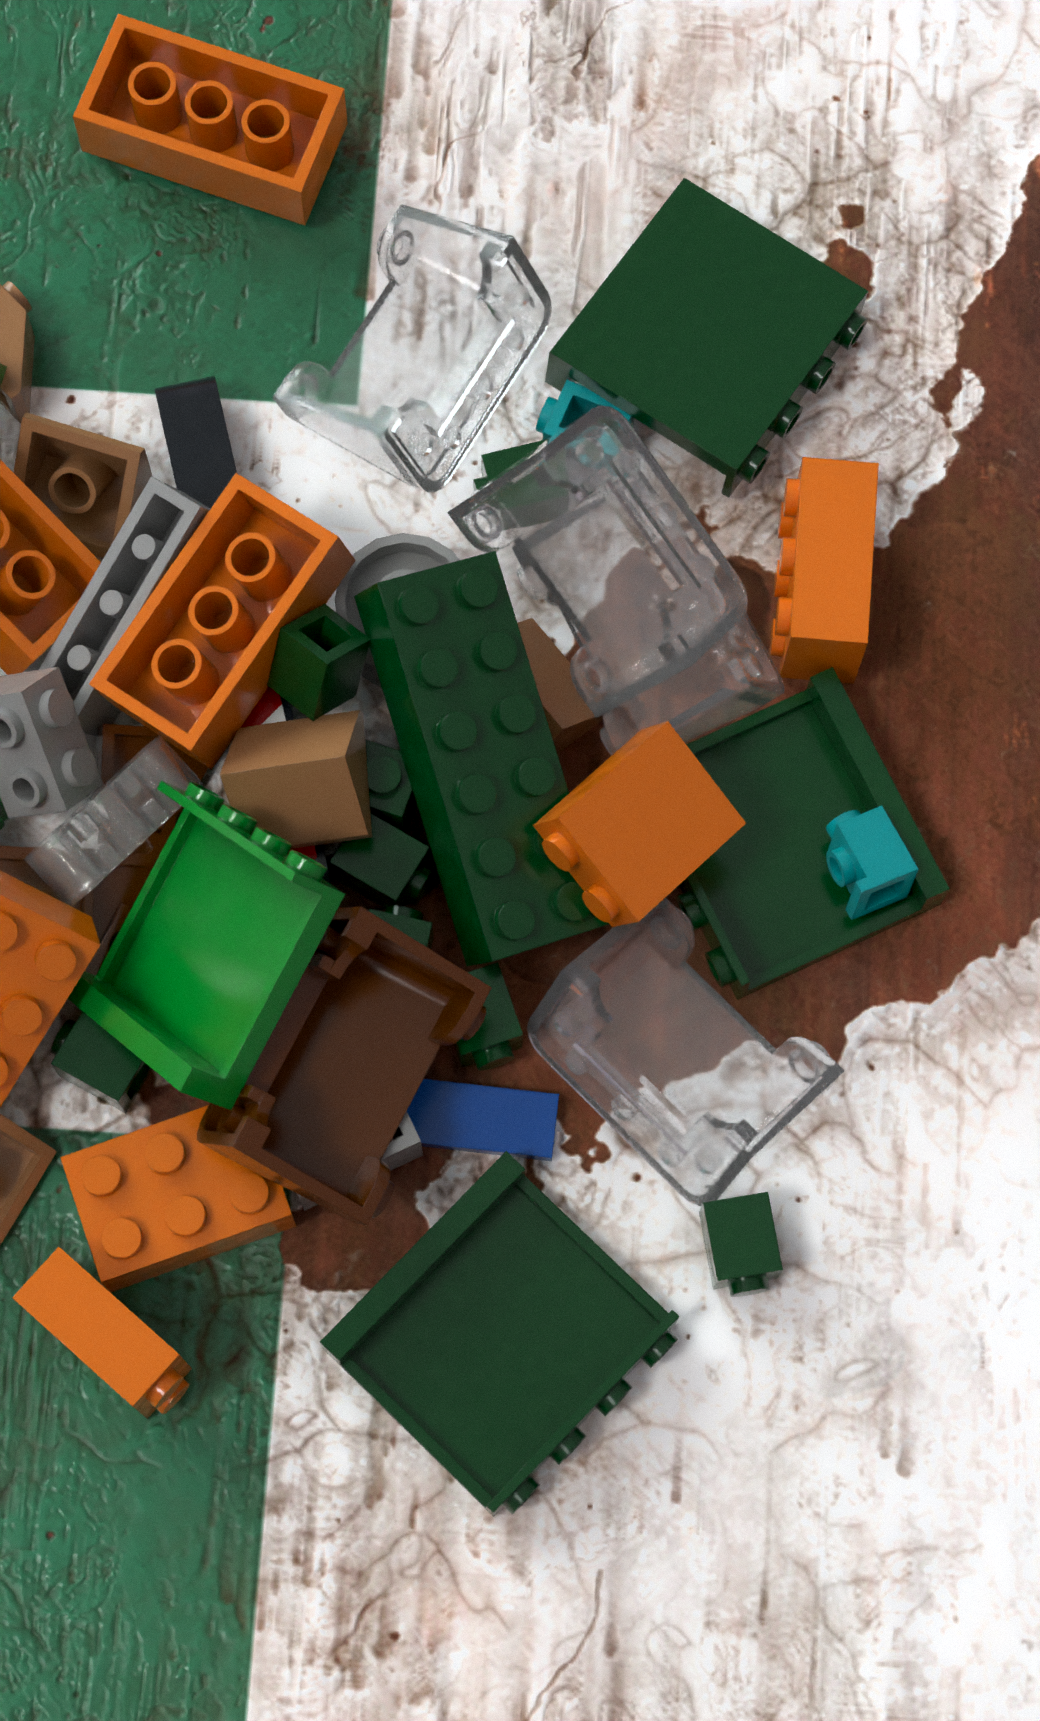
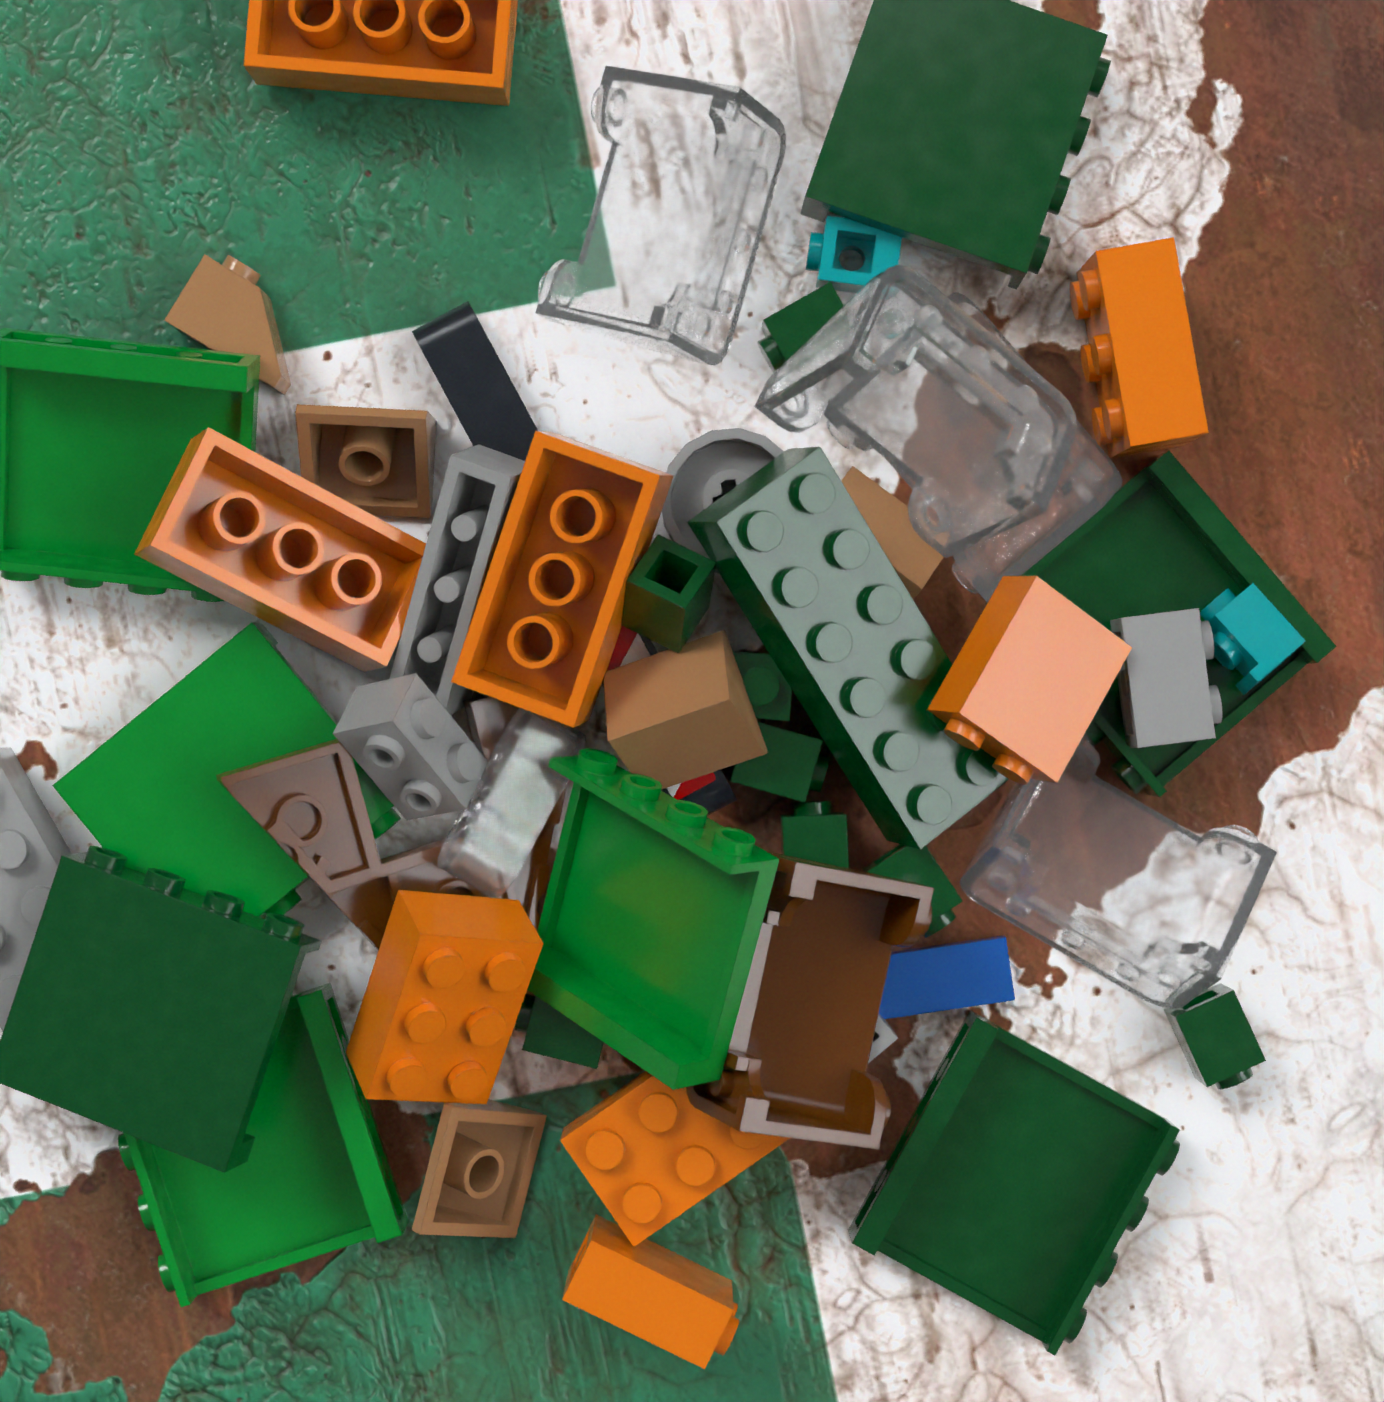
camera: 15 degrees left, 15 degrees up
none -> light grey brick [1110,608,1222,748]

